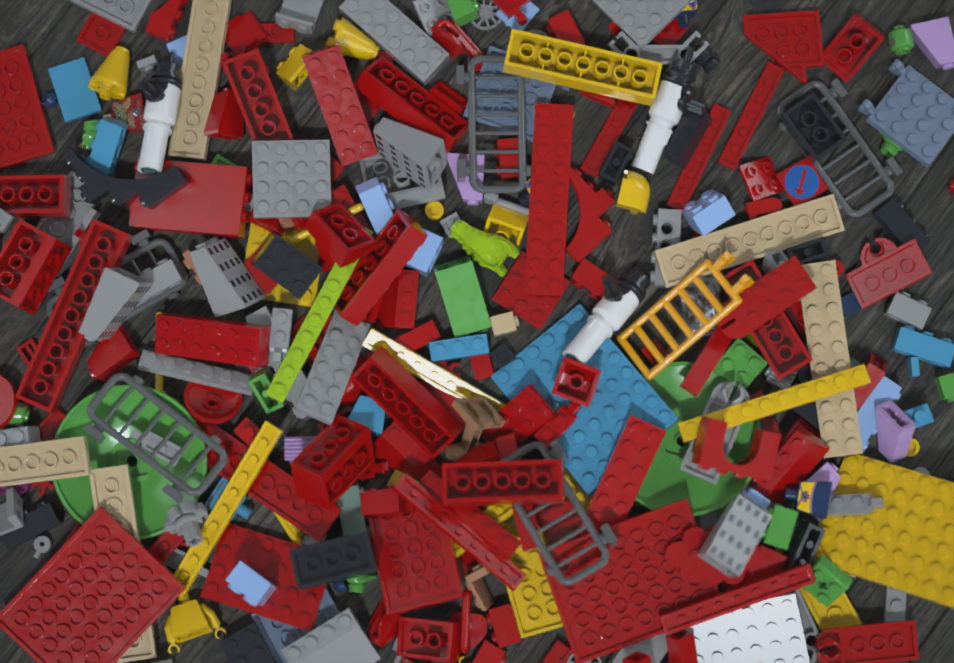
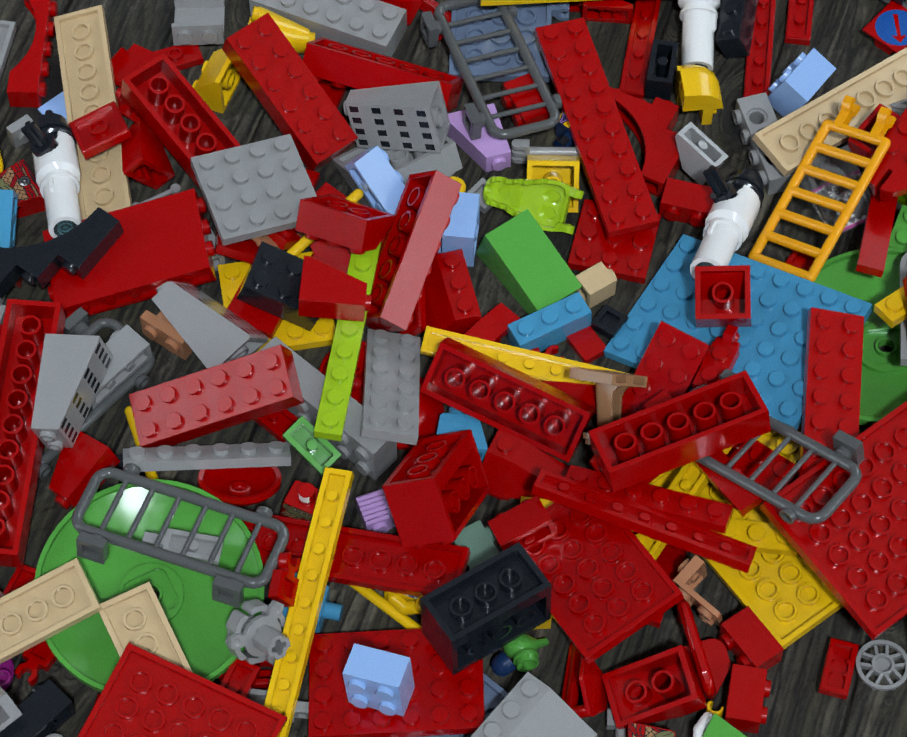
camera: 25 degrees left, 25 degrees down
light grey hinge [269,308,293,363] -> none
red plate [357,462,390,481] -> none
red plate [430,80,468,115] -> none
red hinge [739,156,783,202] -> none
red leg [744,197,782,221] -> none
none -> red tile [68,101,132,160]
none -> light grey hinge [132,184,181,205]
none -> red plate [268,552,300,607]
none -> red slope [298,256,372,322]
none -> light grey slope [675,122,729,185]

